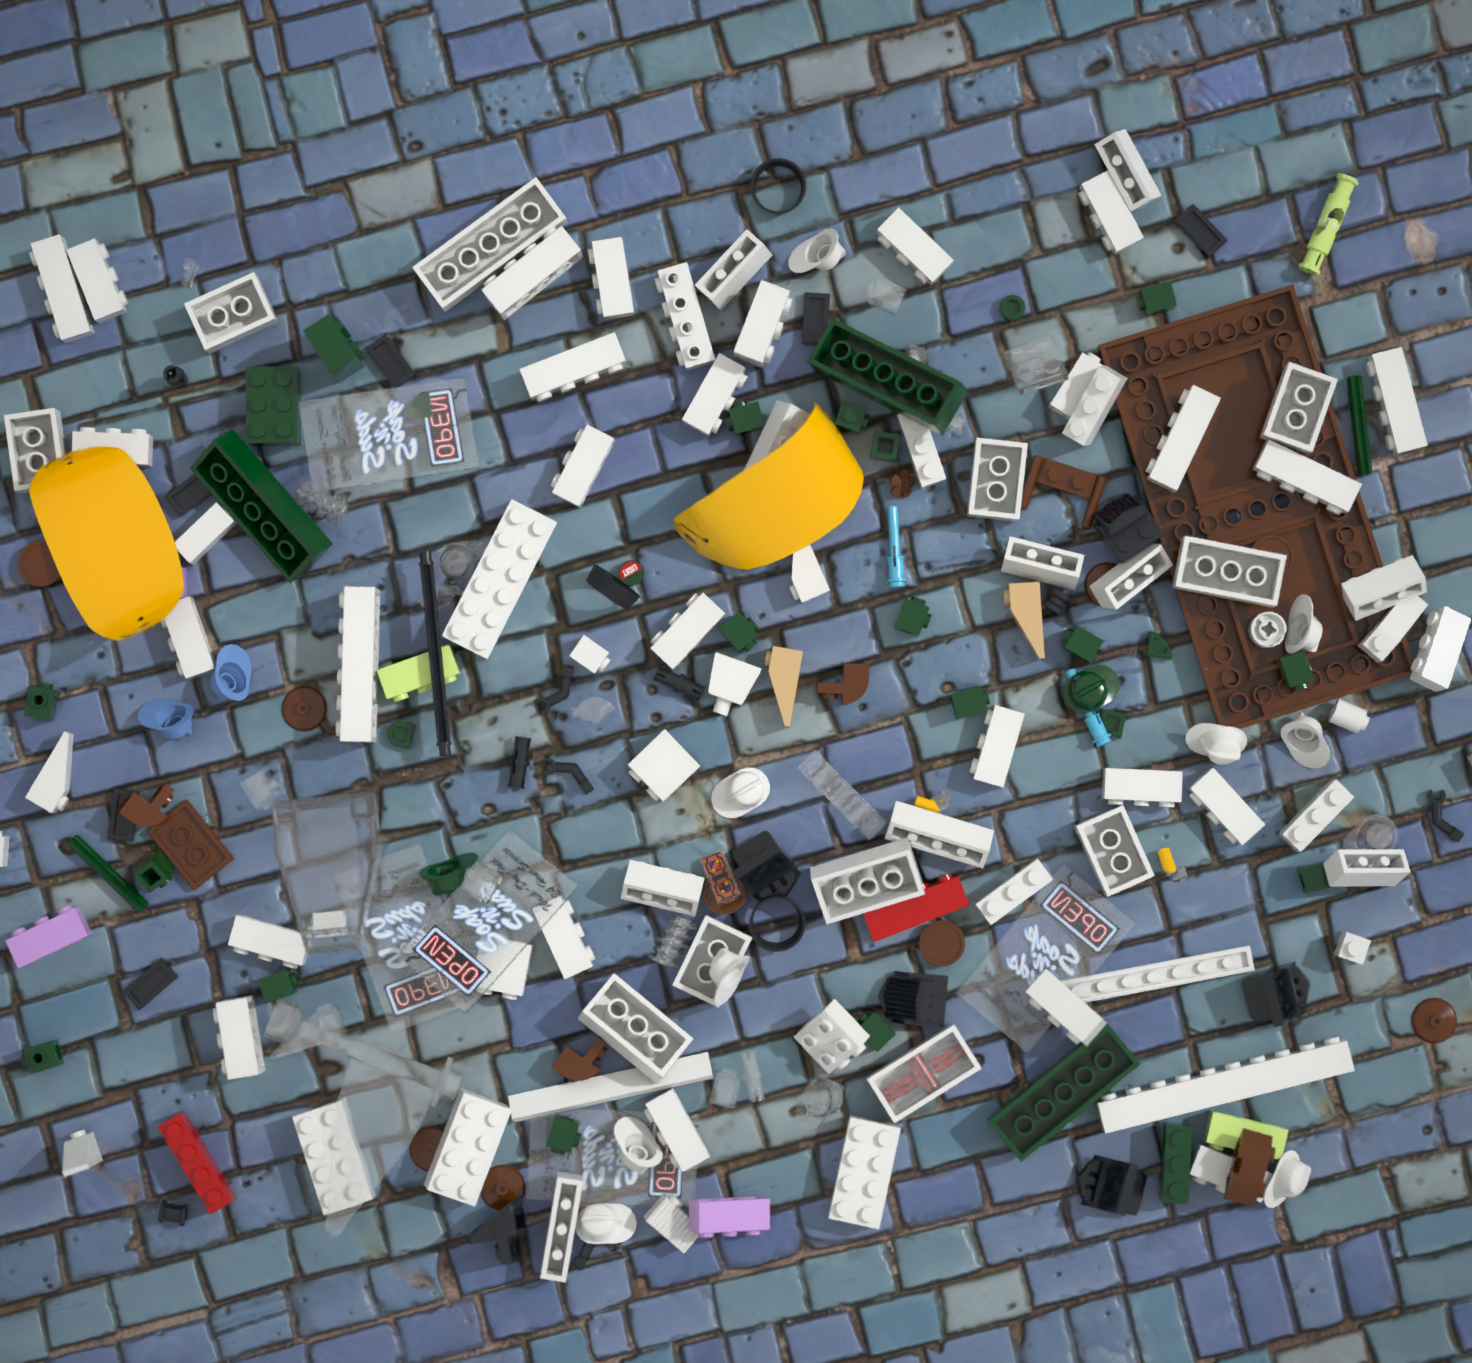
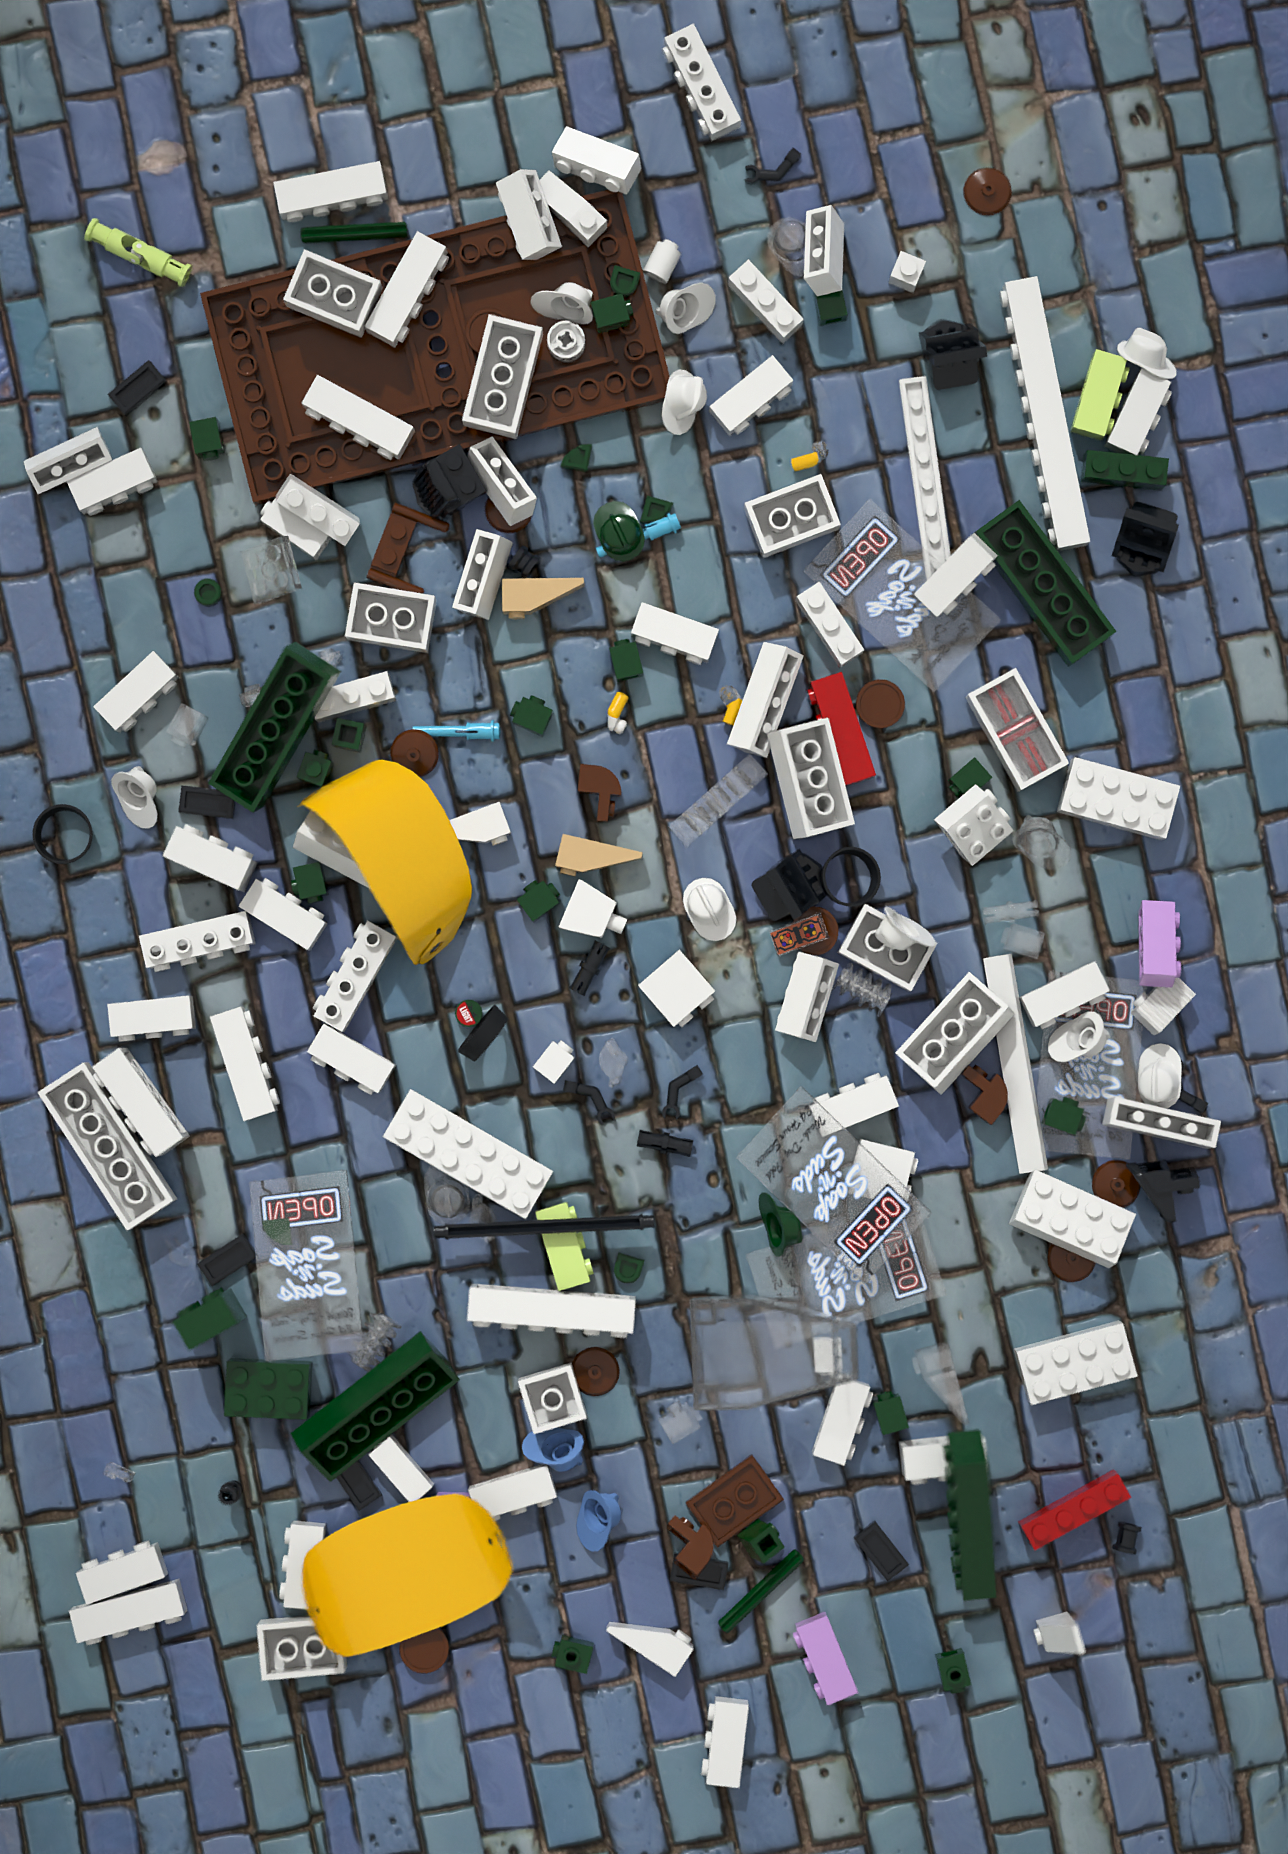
camera: 90 degrees left, 0 degrees up
white brick [184,272,279,354] -> none
clear flag [263,998,463,1236] -> none
clear brick [461,861,502,906] -> none
white brick [650,593,725,670] -> none
white brick [695,229,772,311] -> none
black piece [878,971,948,1027] -> none
reddish brown plant [889,469,915,498] -> none
dark green brick [1061,625,1103,664] -> none
white brick [1102,768,1183,807] -> none
reddish brown brick [1224,1128,1276,1207] -> none
none -> white brick [313,921,398,1032]
none -> reddish brown piece [390,729,439,777]
none -> white brick [518,1362,587,1434]
none -> arm [608,692,629,734]
none -> dark green tile [610,265,641,297]
none -> dark green brick [943,1429,996,1601]

